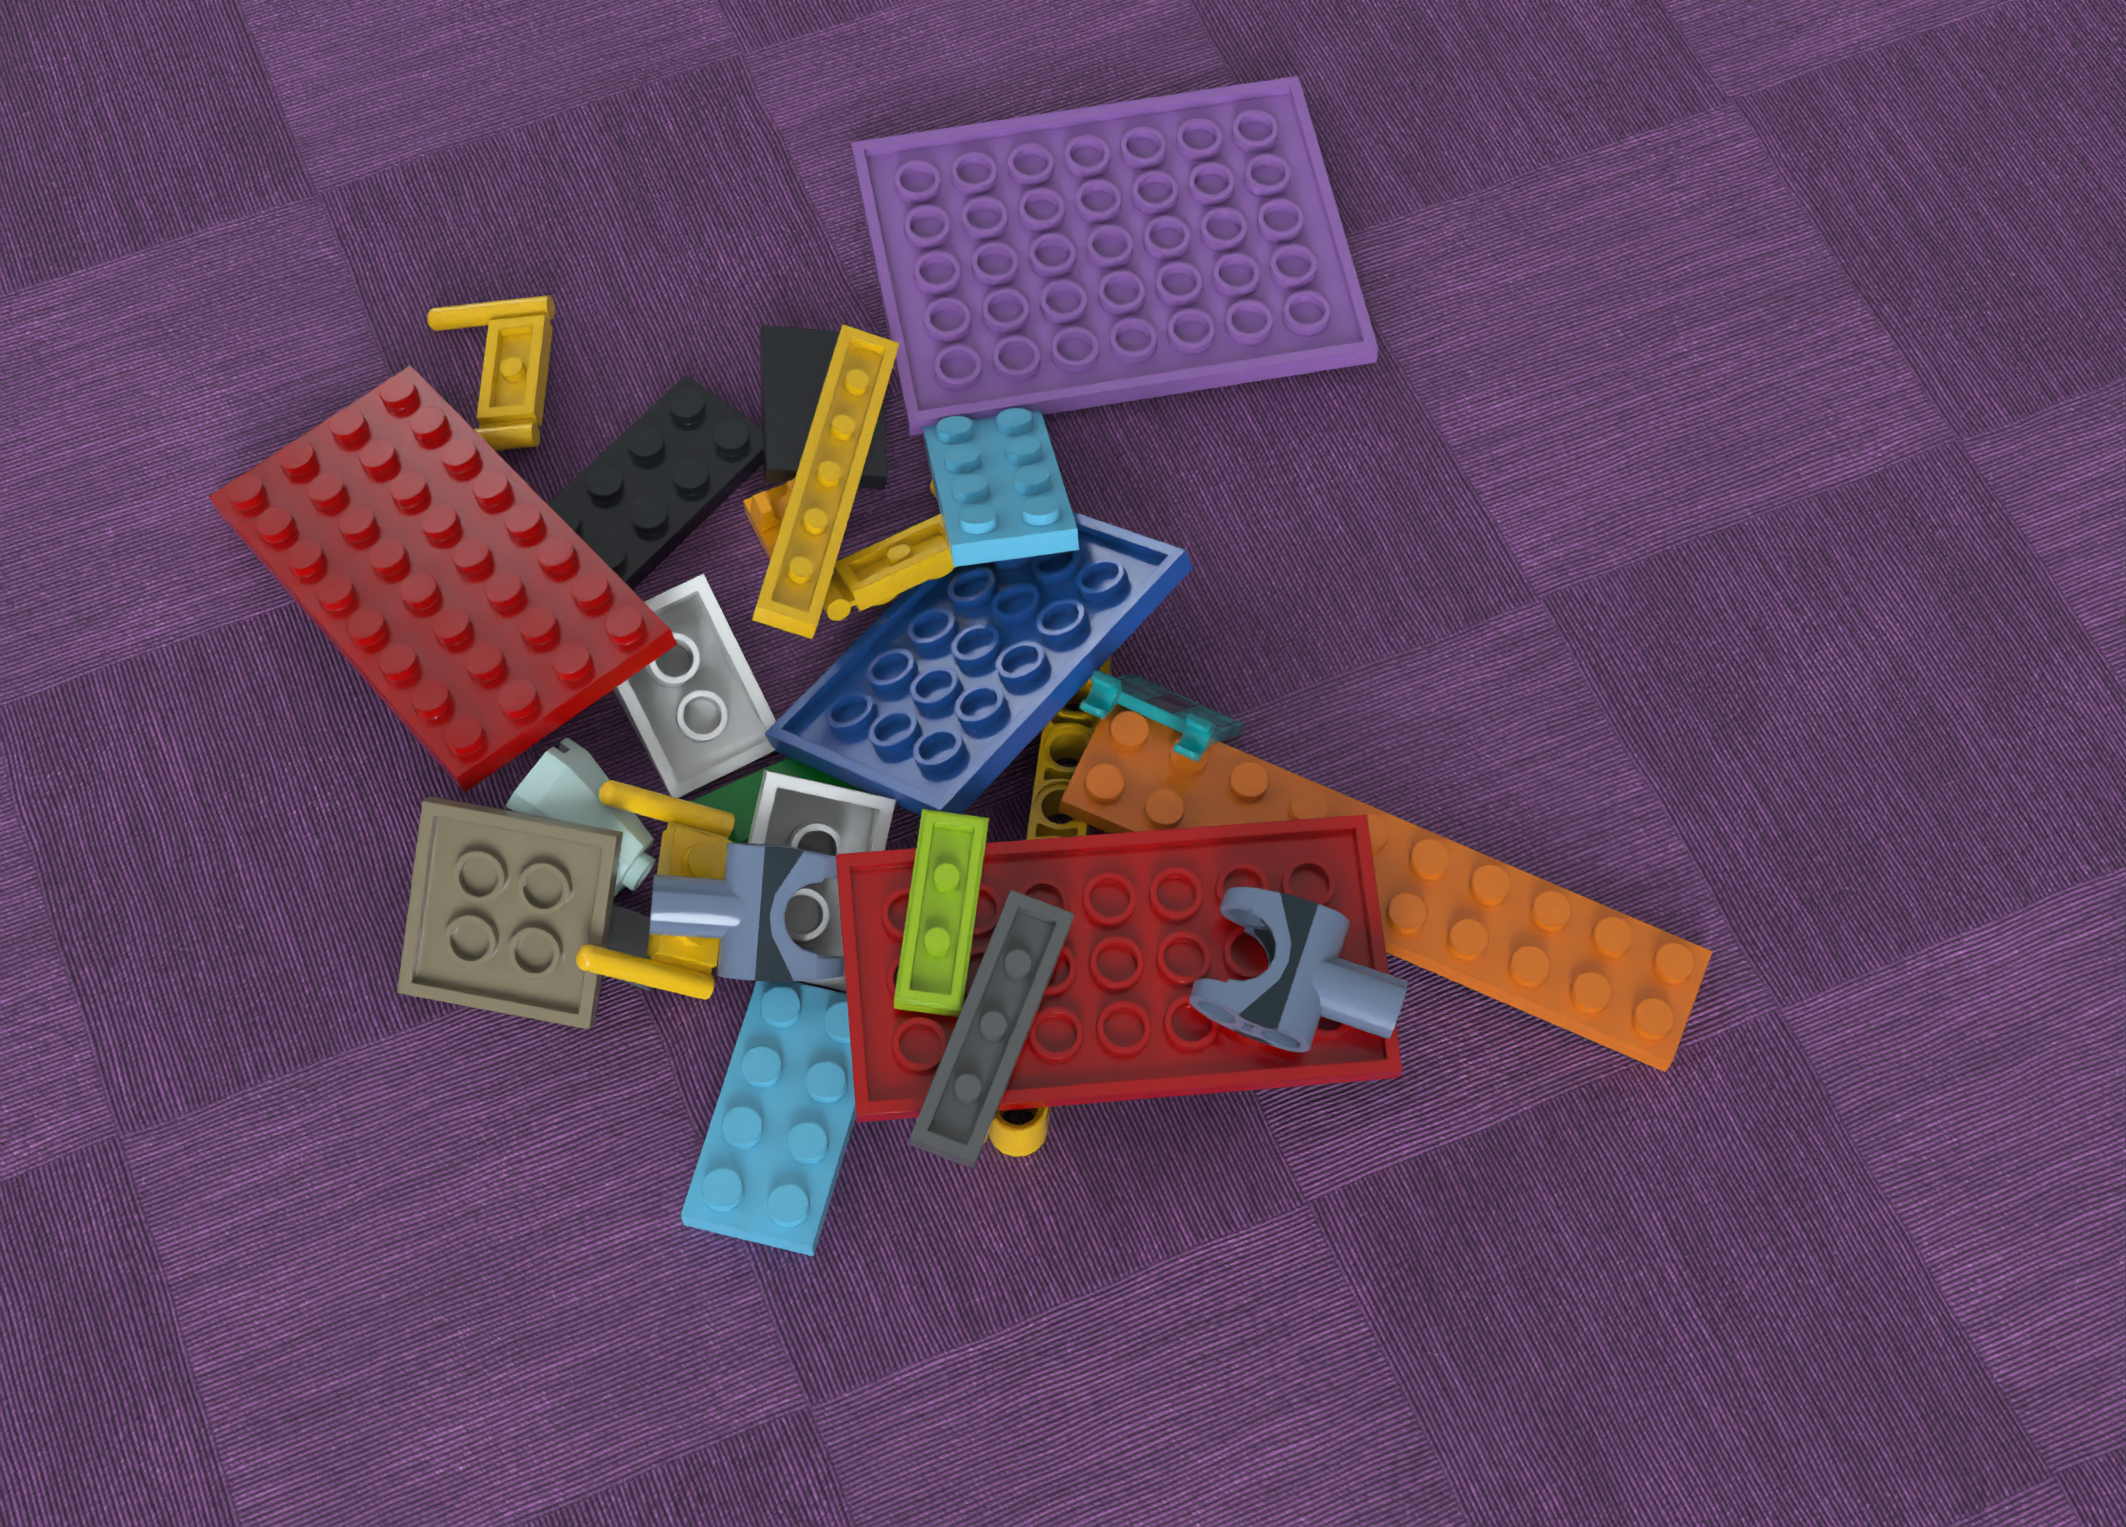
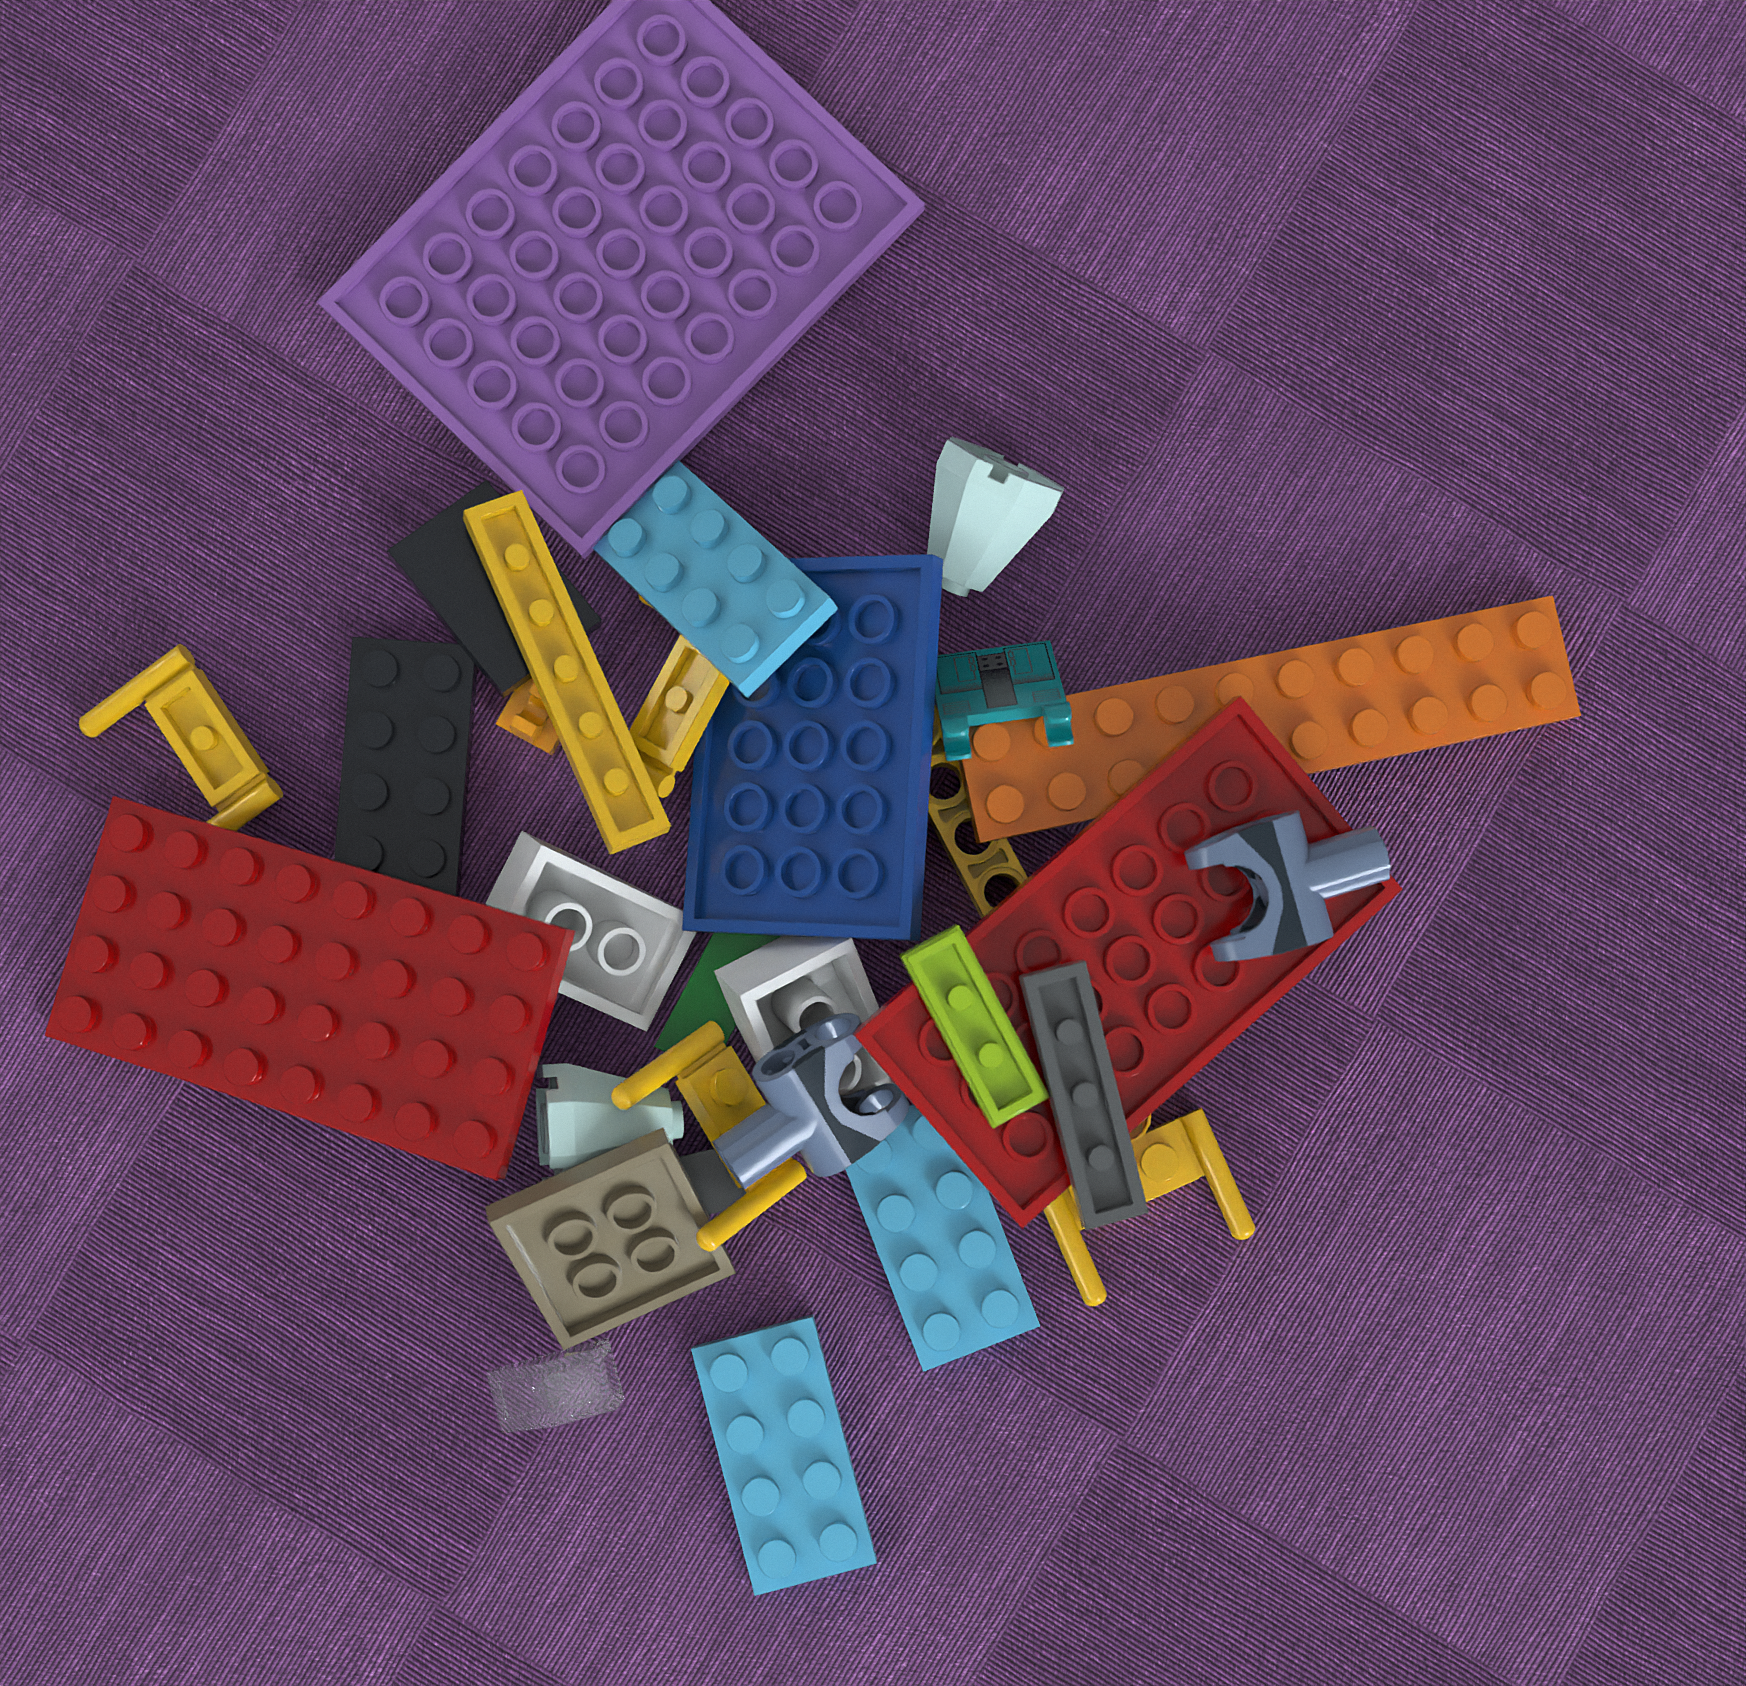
camera: 30 degrees left, 25 degrees up
none -> clear slope [486,1338,624,1433]
none -> medium azure plate [691,1314,877,1596]
none -> light aqua cone [927,436,1065,597]
none -> yellow plate [1043,1107,1255,1306]

